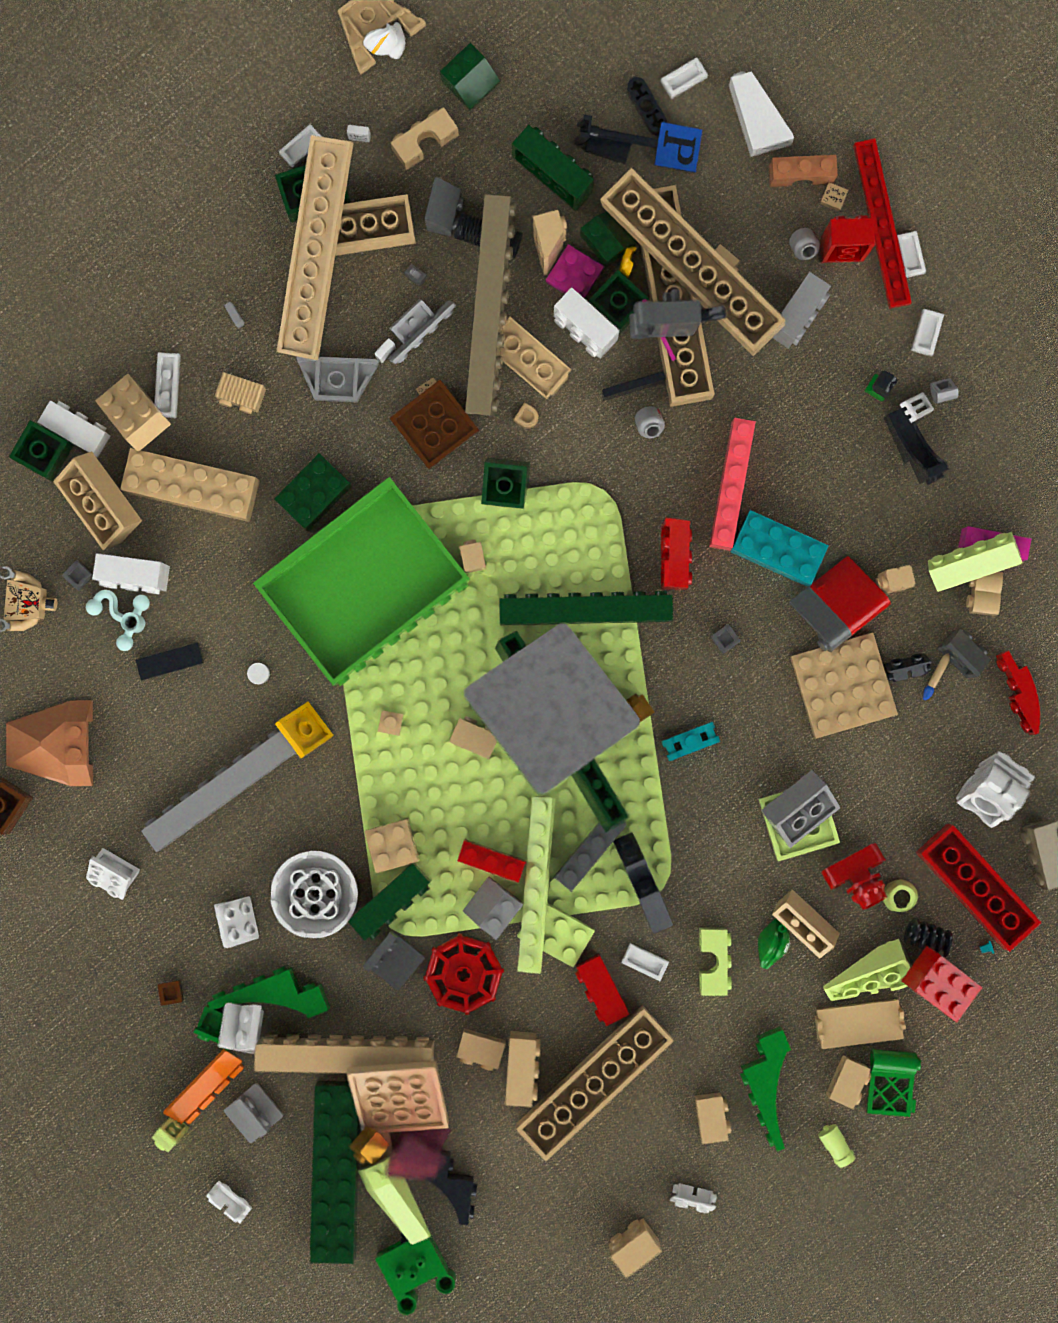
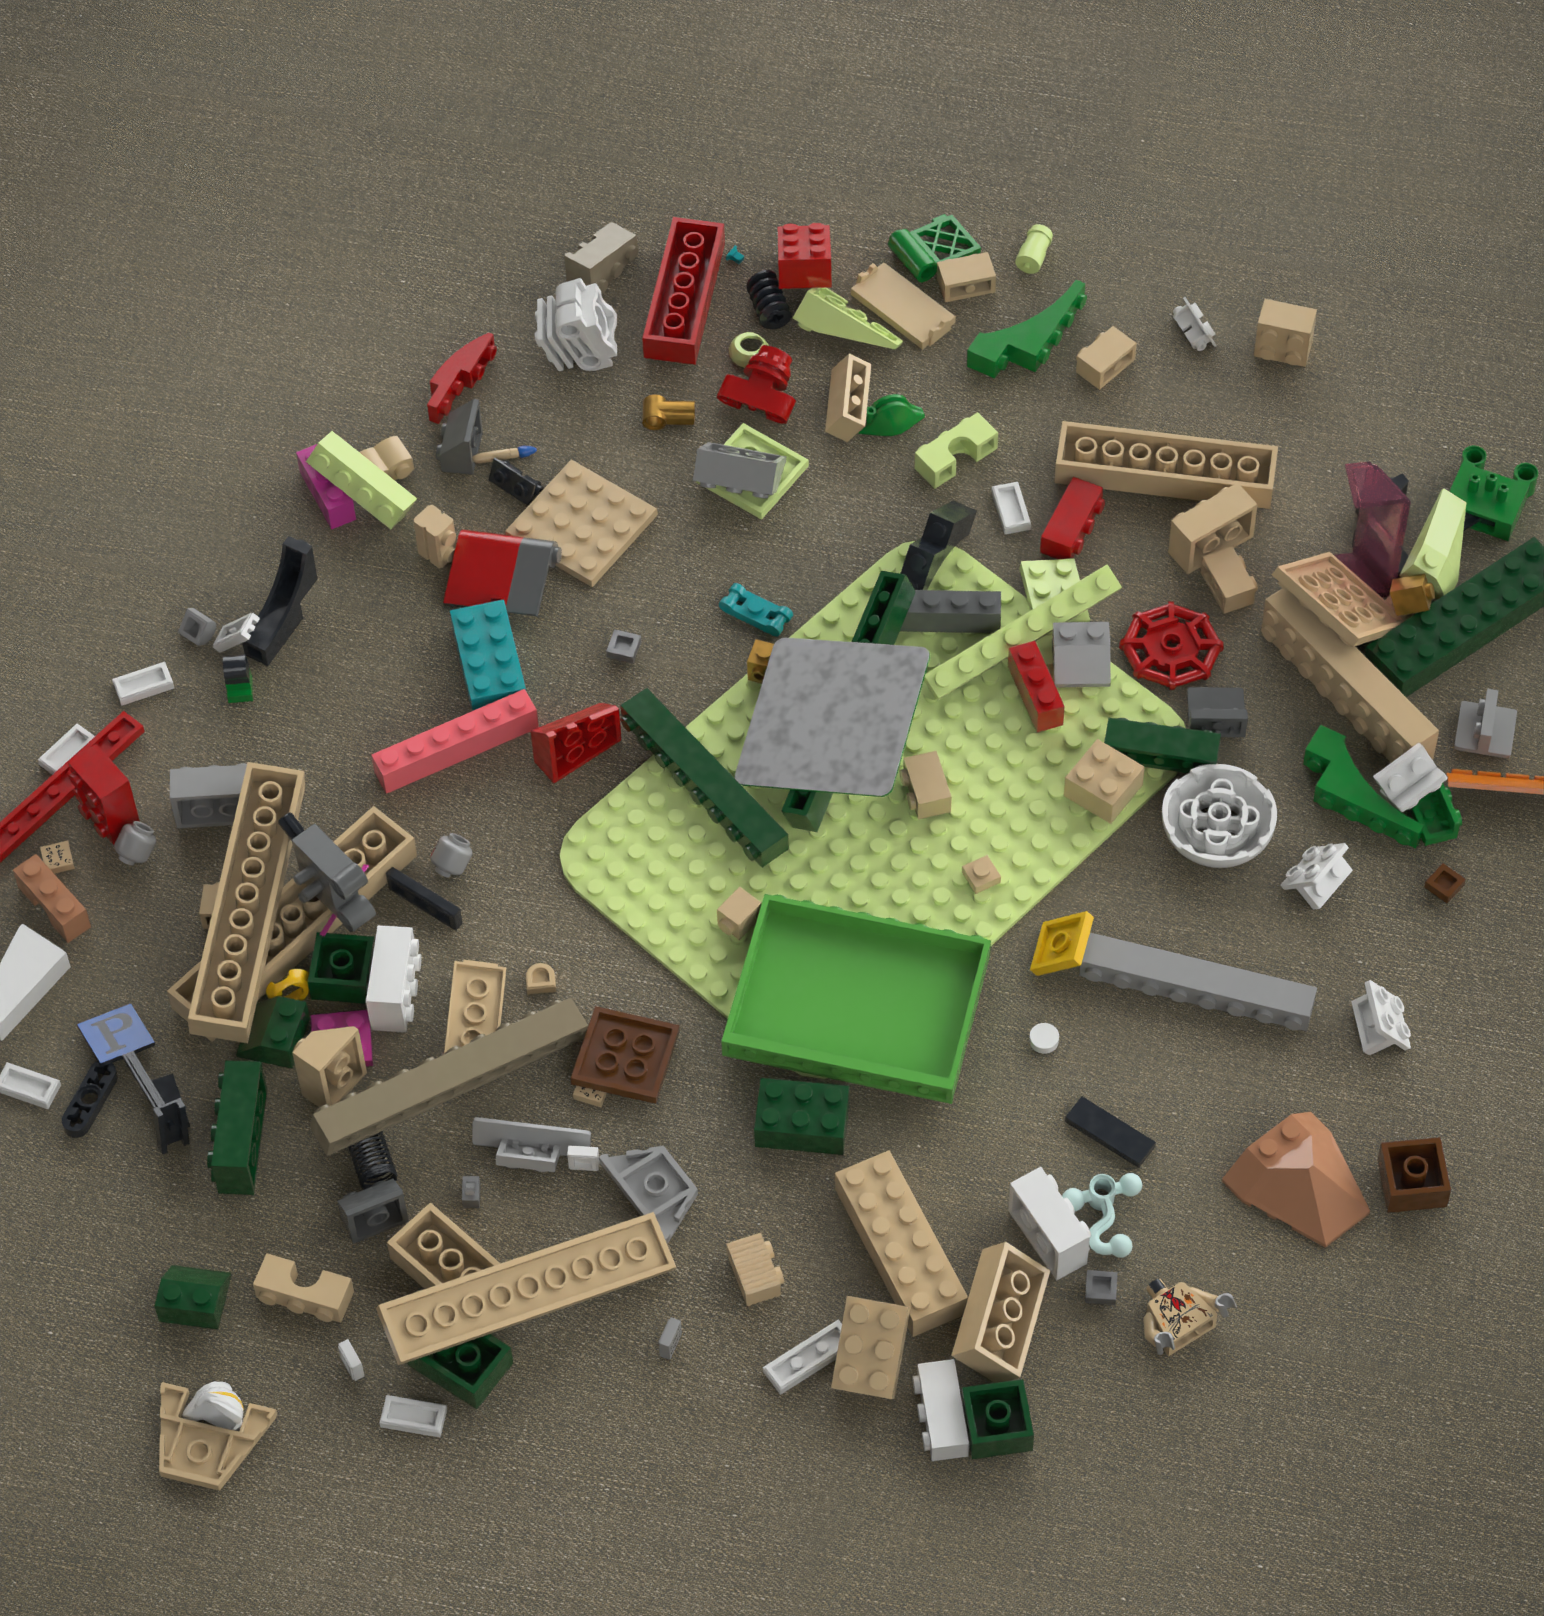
camera: 130 degrees left, 30 degrees down
dark green slope [481,457,530,509] -> none
none -> pearl gold piece [642,395,695,430]

